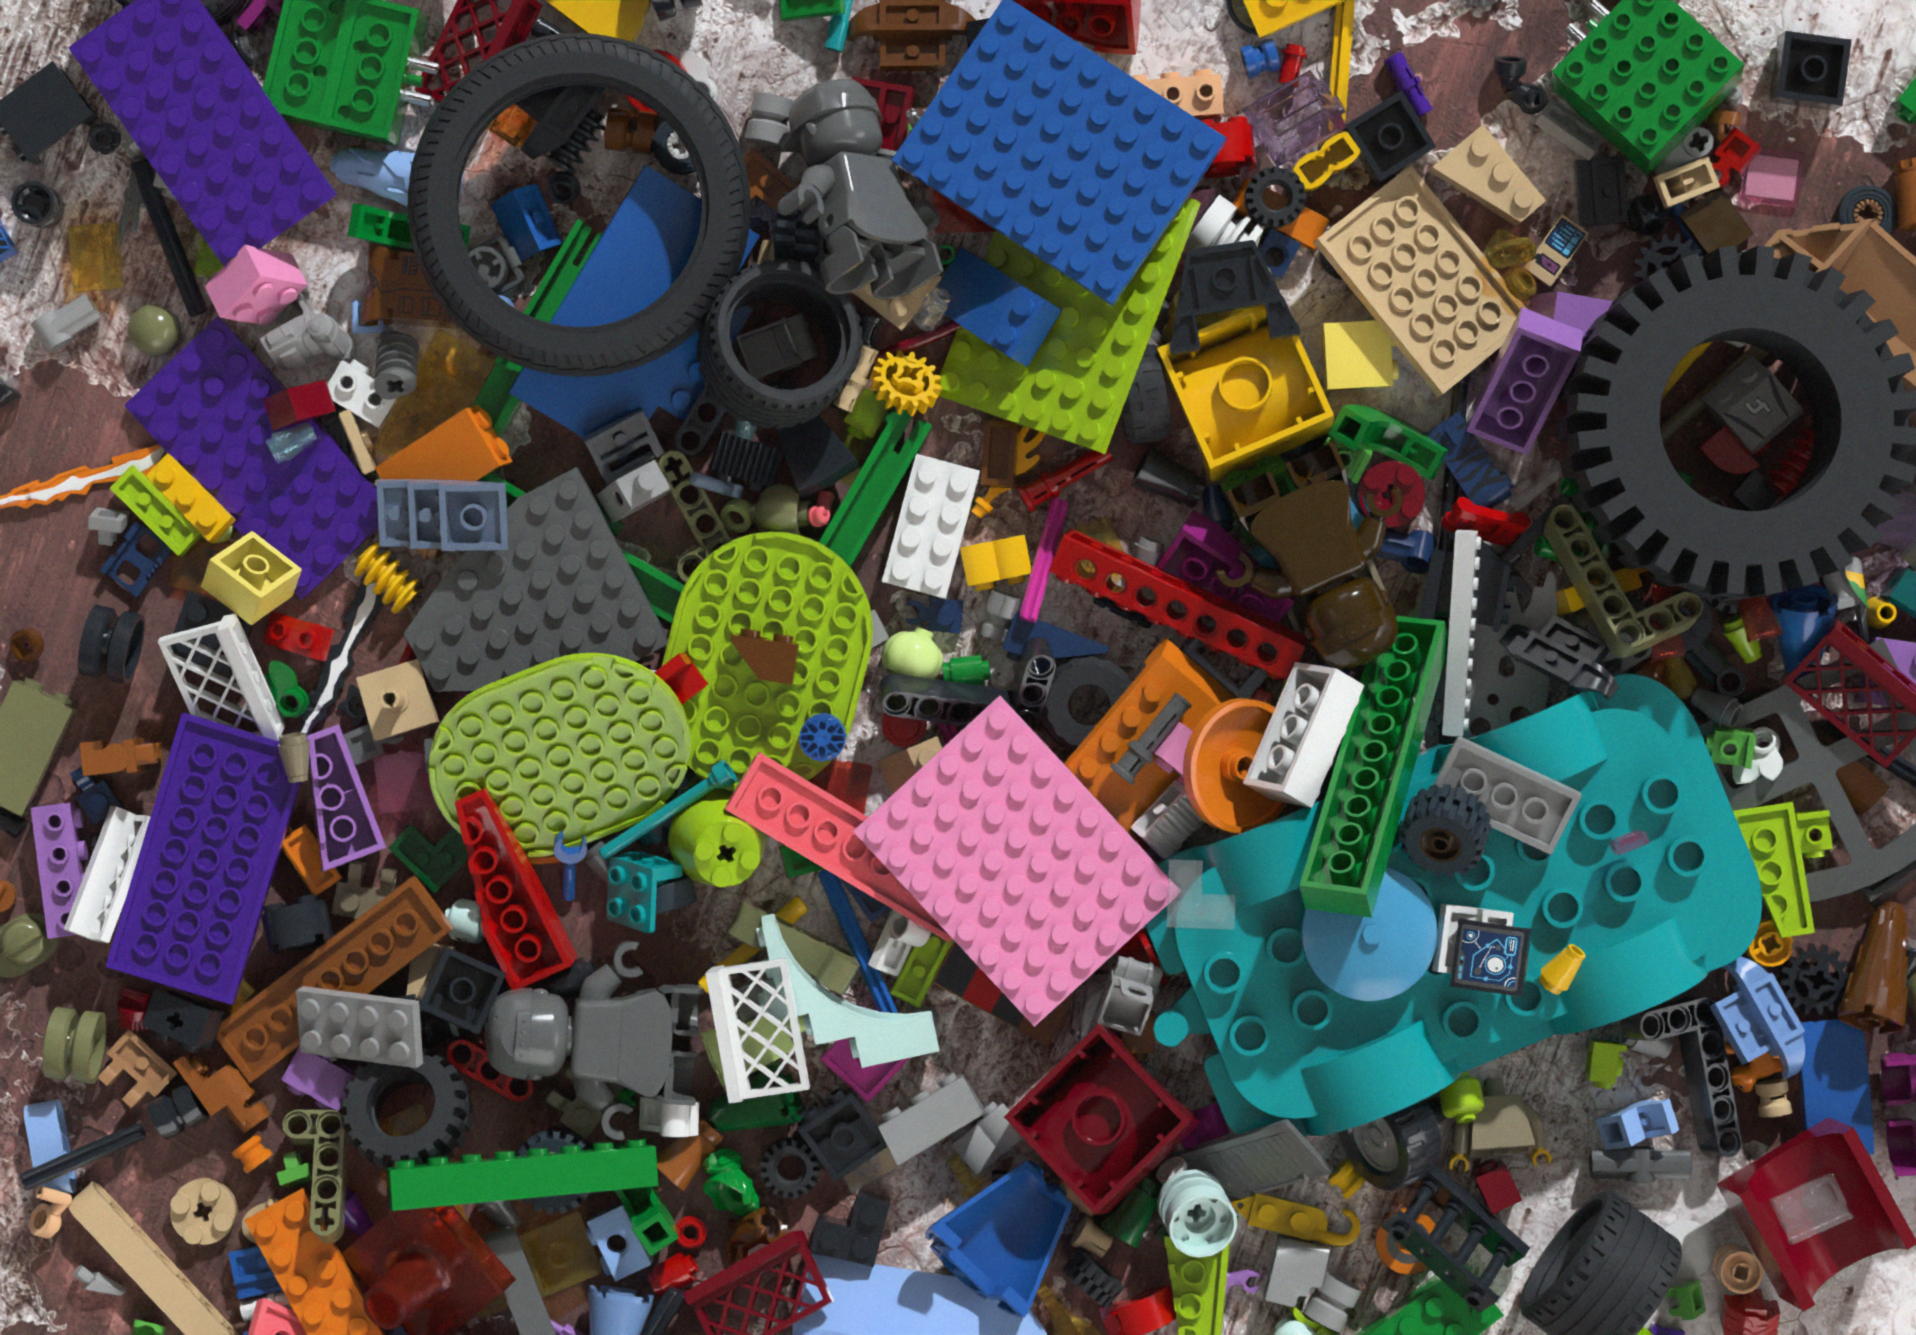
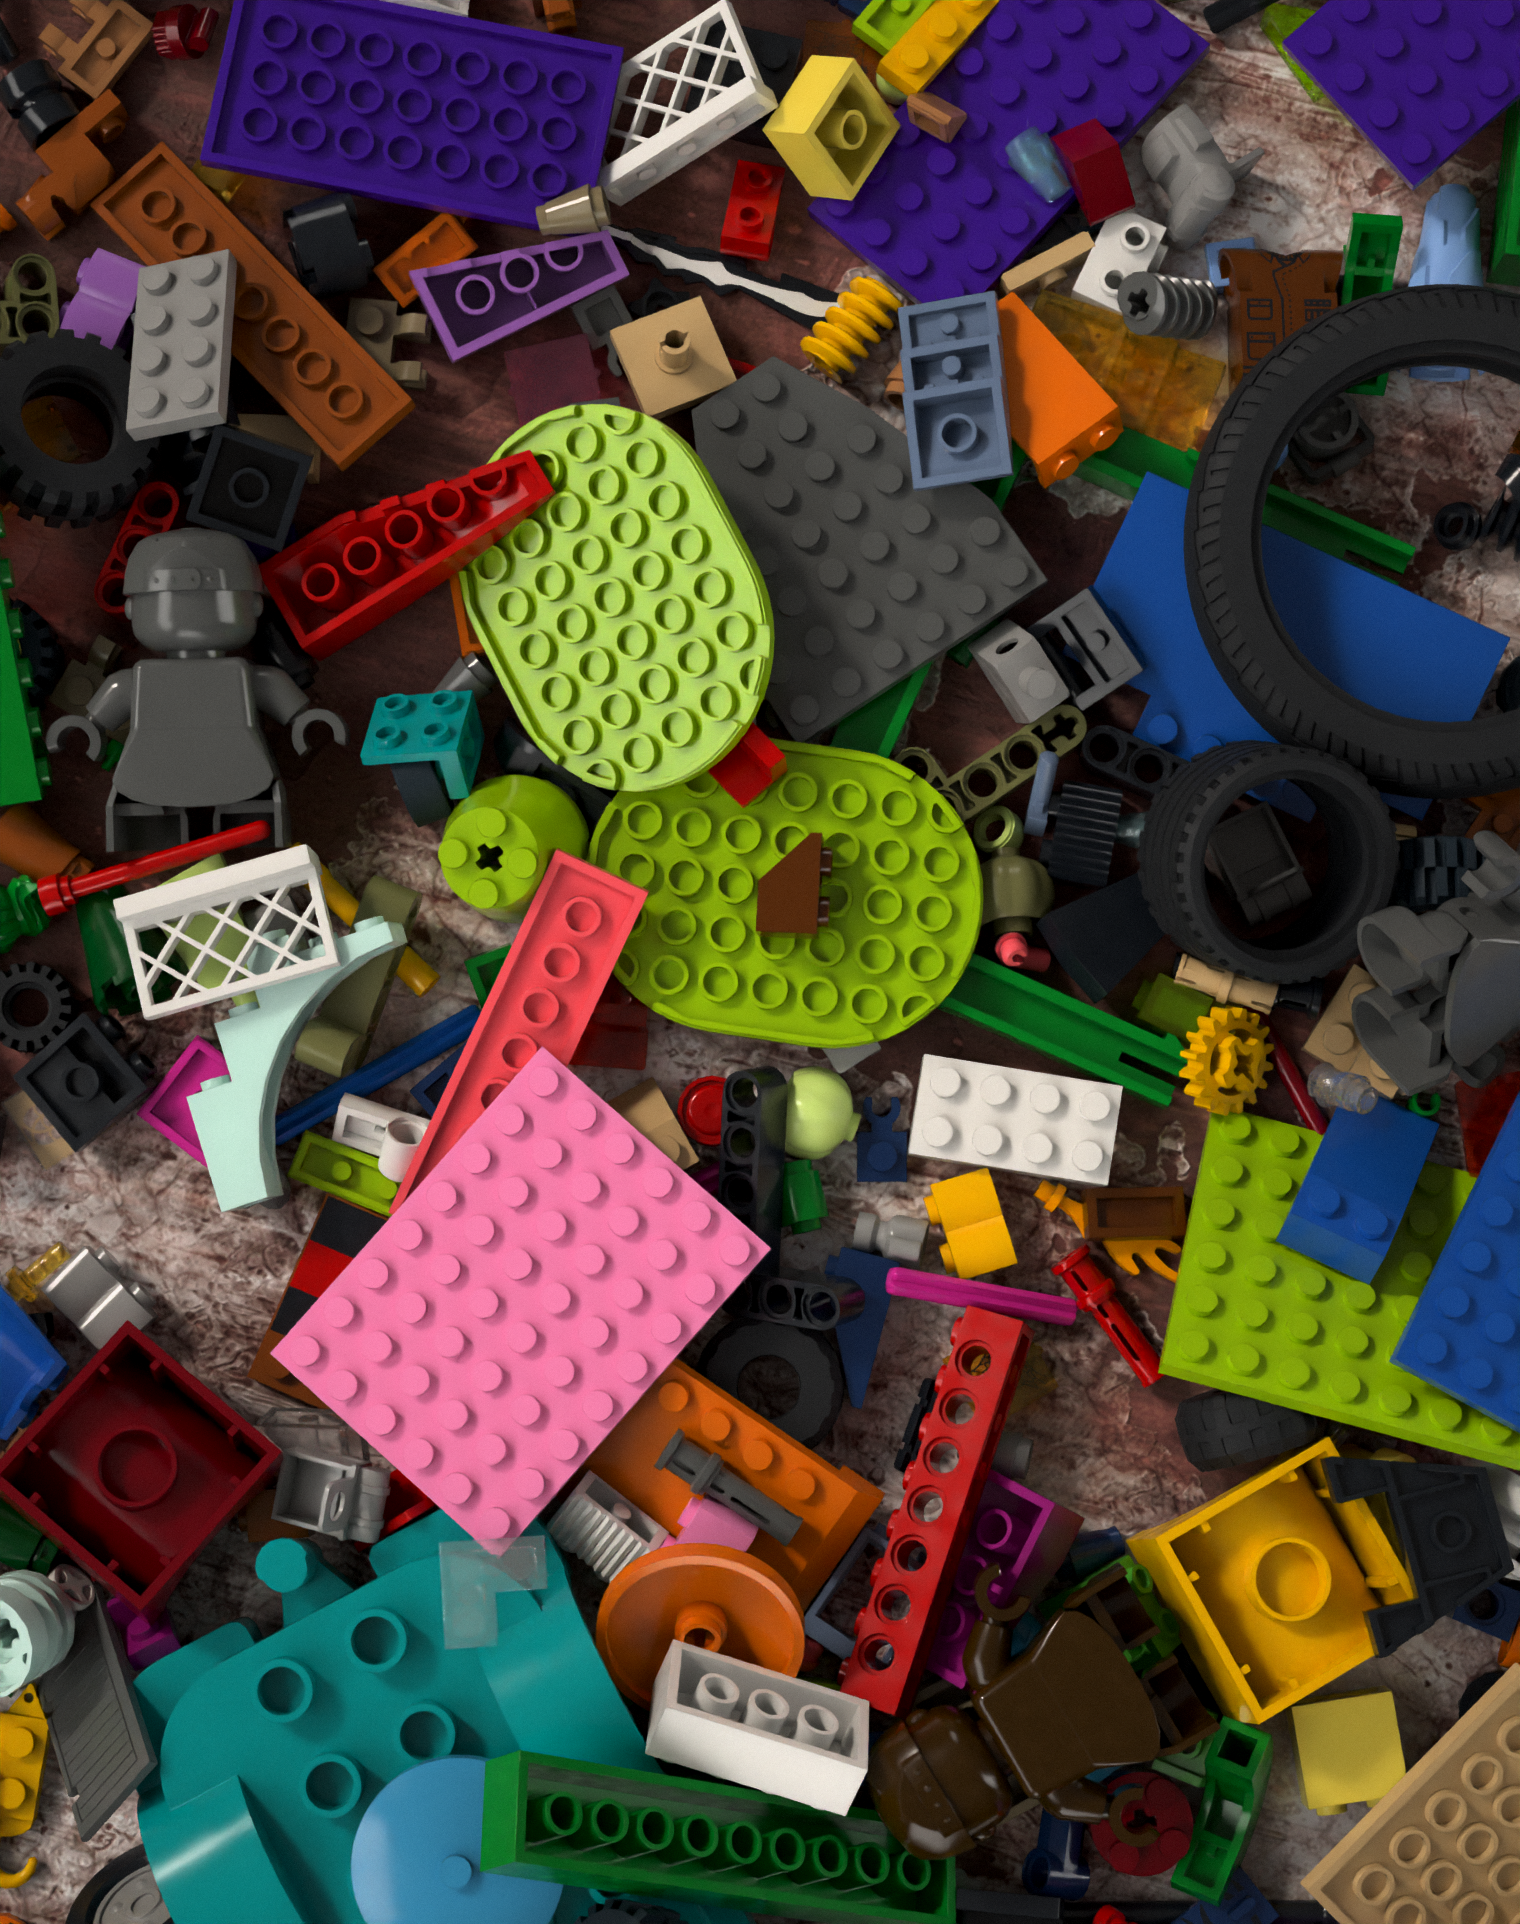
camera: 90 degrees right, 5 degrees down
black brick [142,988,225,1052] -> none
bright pink brick [205,245,308,326] -> none
green plate [264,661,309,719] -> none
dark green plate [388,824,469,893] -> none
light aqua head [444,898,485,944] -> none
blue panel [492,183,563,263] -> none
blue piece [554,831,587,901] -> none
teal piece [599,760,738,859] -> none
white plate [639,1096,699,1137] -> none
blue wheel [799,713,847,761] -> none
light grey slope [878,1072,983,1166] -> none
black plant [1130,445,1207,508] -> none
yellow wheel [1326,1157,1366,1199] -> none
none -> red piece [37,820,271,917]
none -> medium nougat slope [906,91,967,143]

